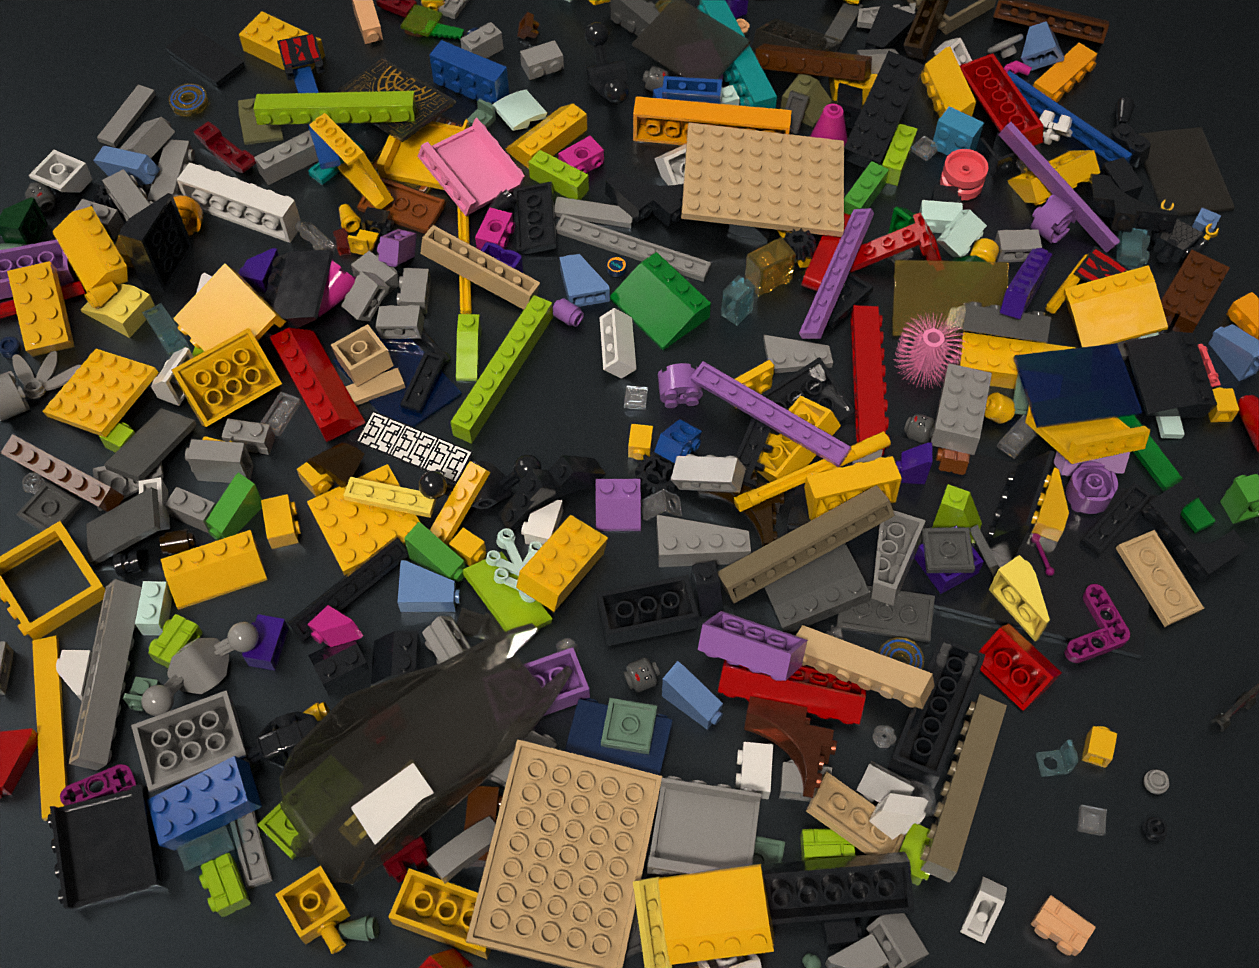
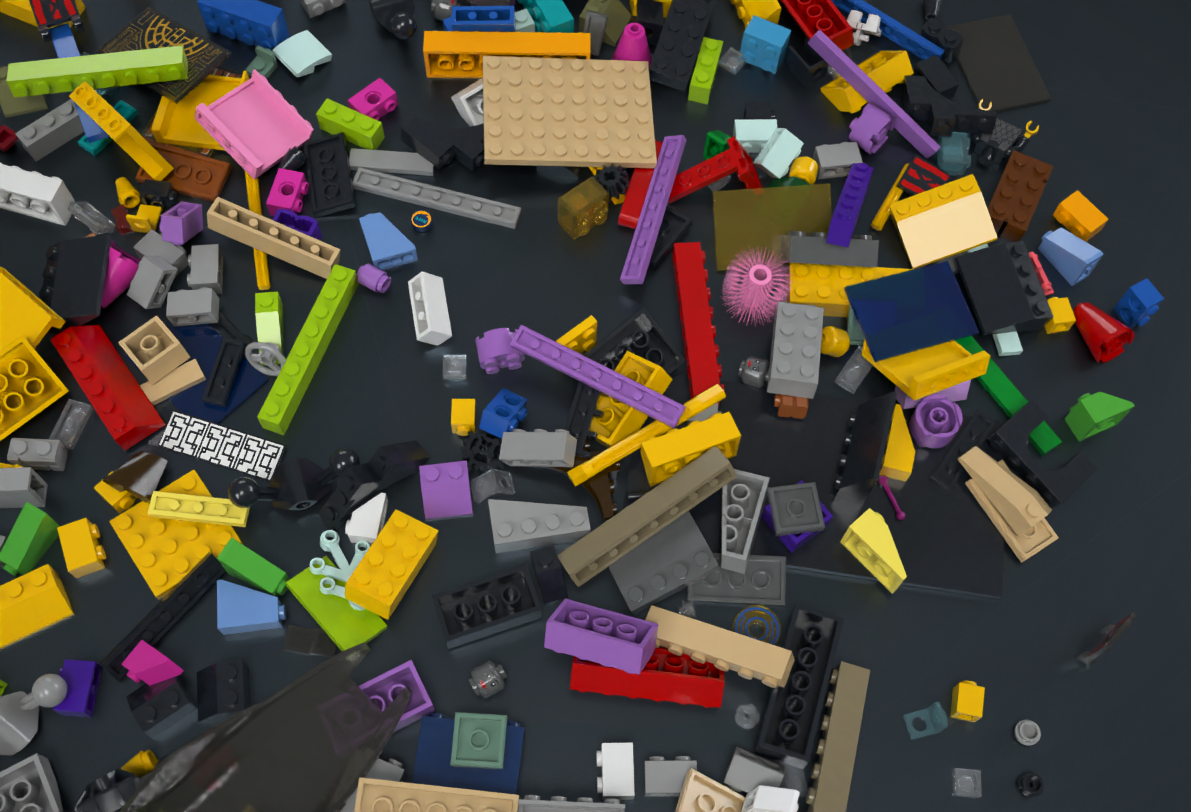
camera: 10 degrees left, 5 degrees up
dark purple slope [239,248,279,293] -> none
light grey brick [422,616,475,671] -> none
yellow plate [430,461,490,546] -> none
yellow brick [449,528,486,566] -> none
yellow slope [505,104,587,169] -> none
clear plate [556,638,579,653] -> none
green slope [610,252,711,350] -> none
medium blue slope [662,661,723,730] -> none
clear light blue brick [721,275,755,326] -> none
copper arch [744,696,837,798] -> none
light grey wing [763,335,833,374] -> none
bright green brick [844,161,889,215] -> none
dark purple slope [895,443,932,484] -> none
lime slope [932,484,982,544] -> none
coral wheel [940,149,989,200] -> none
dark grey tile [970,525,1000,577] -> none
red slope [979,624,1062,711] -> none
magenta beam [1065,584,1130,663] -> none
medium blue brick [1192,208,1221,237] -> none
none -> light grey piece [245,342,286,376]
none -> tan wedge [958,446,1052,535]

